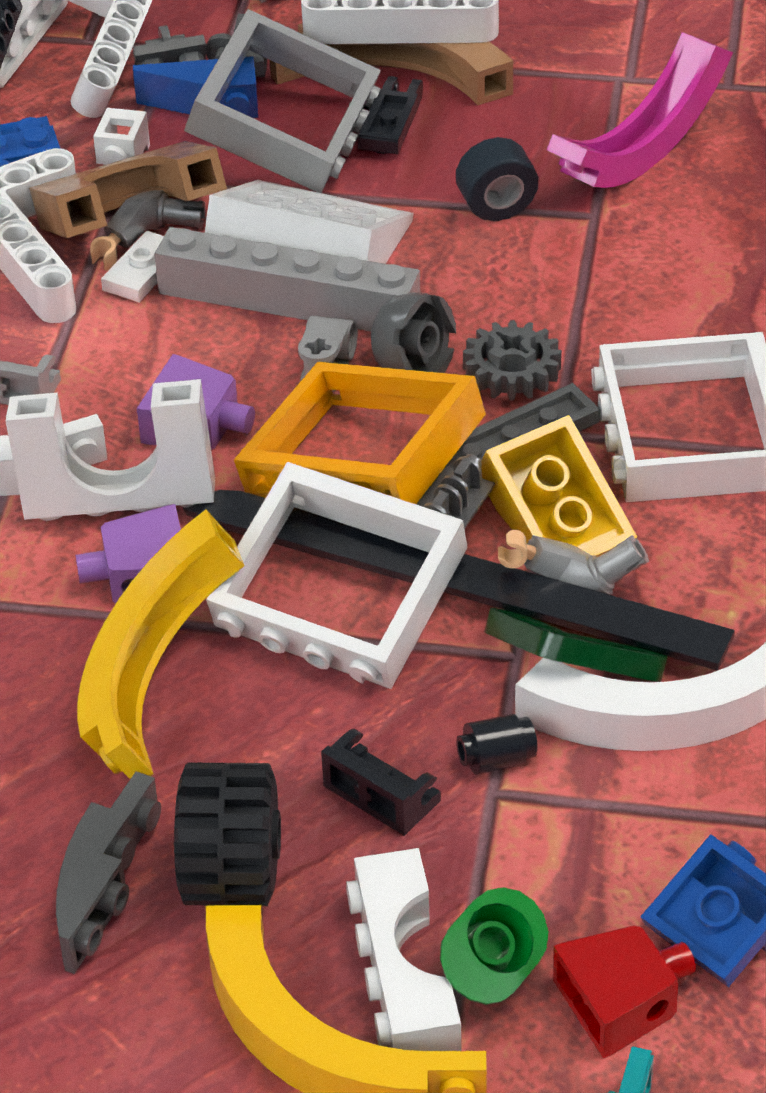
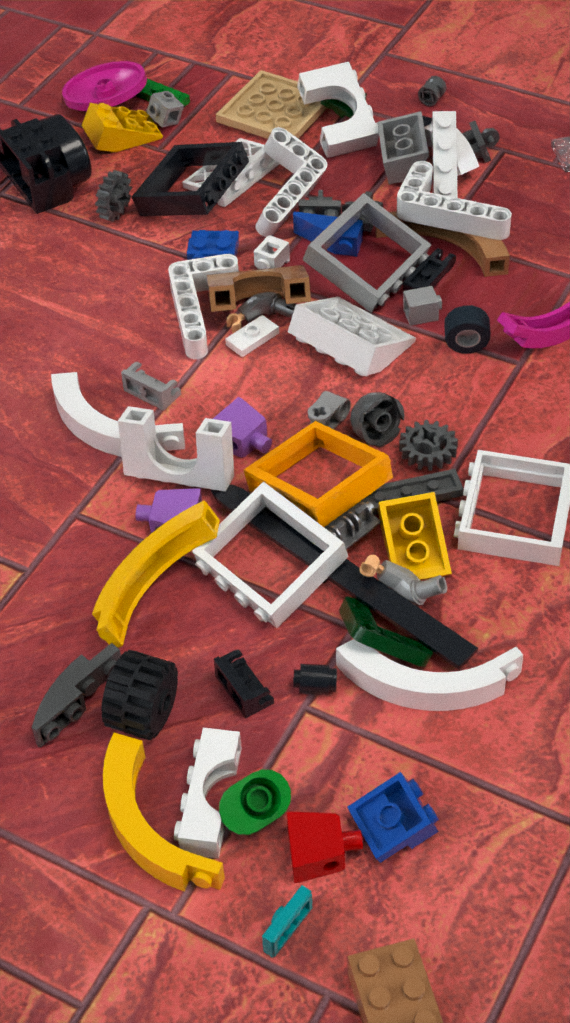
camera: 20 degrees right, 5 degrees up
light grey brick [154,227,420,332] -> none
none -> light grey brick [403,286,442,326]

